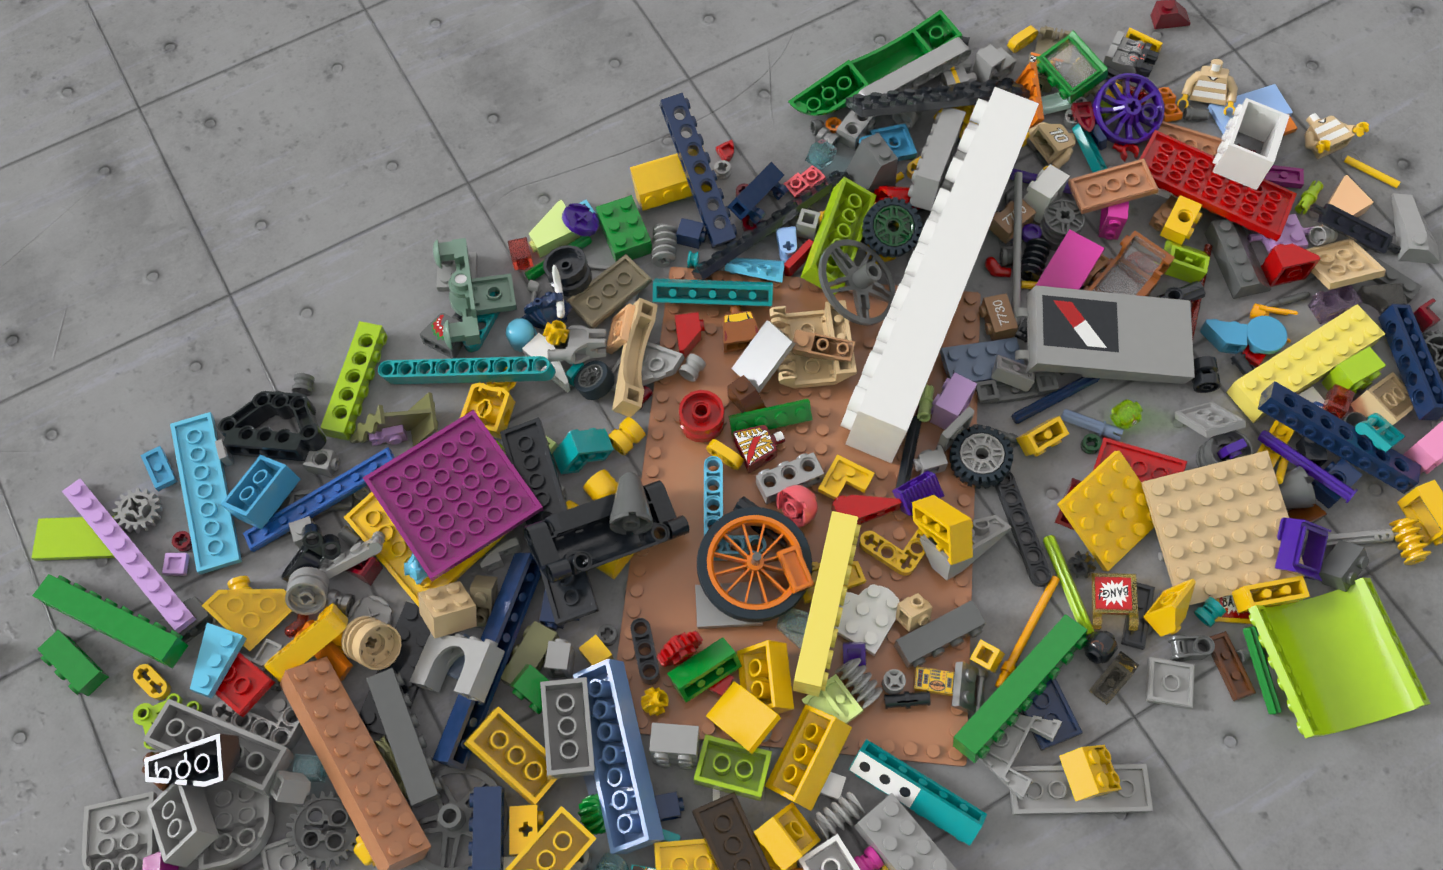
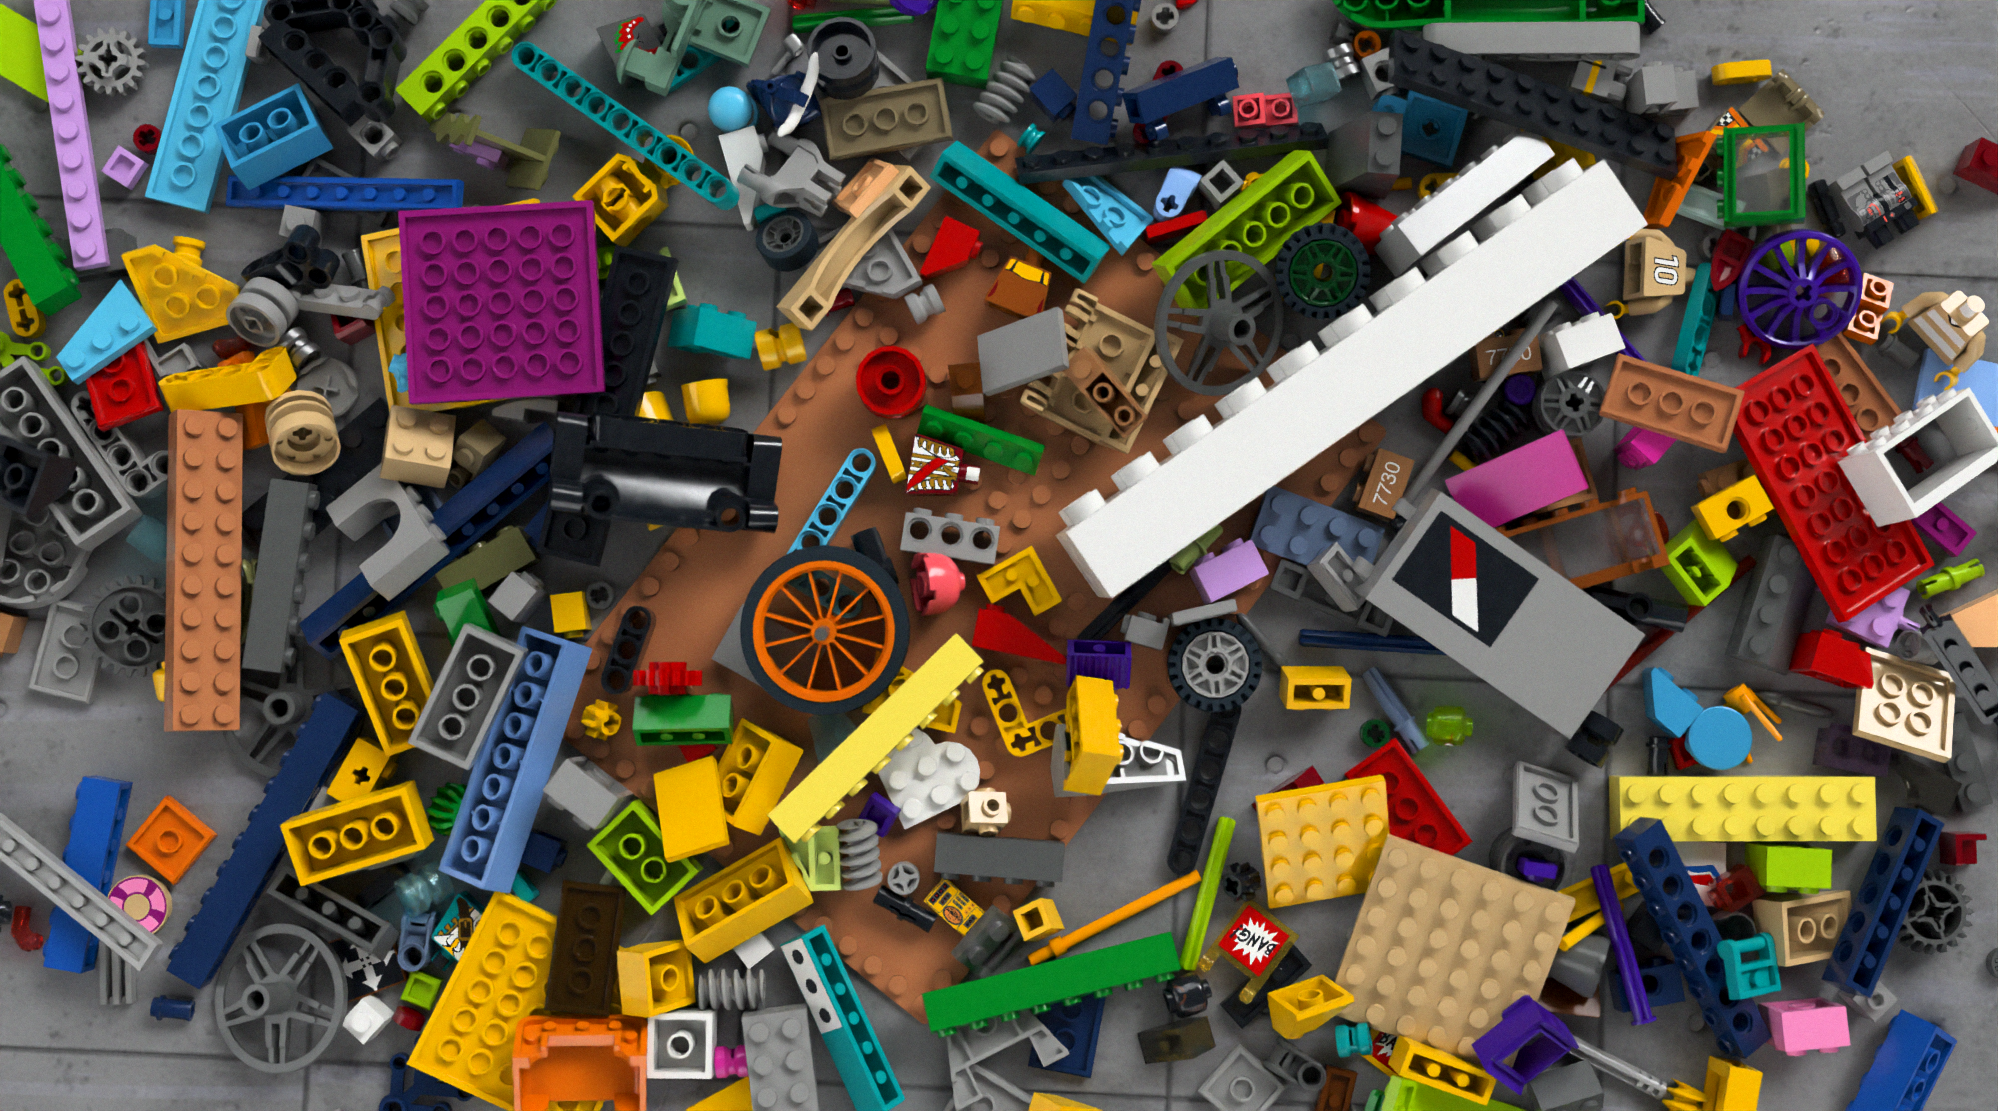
camera: 30 degrees right, 20 degrees up
light grey plate [265,690,291,721] -> none
light grey brick [270,770,311,804] -> none
yellow gear [543,320,569,345] -> none
dark grey cone [609,472,653,535] -> none
orange tile [776,544,815,594] -> none

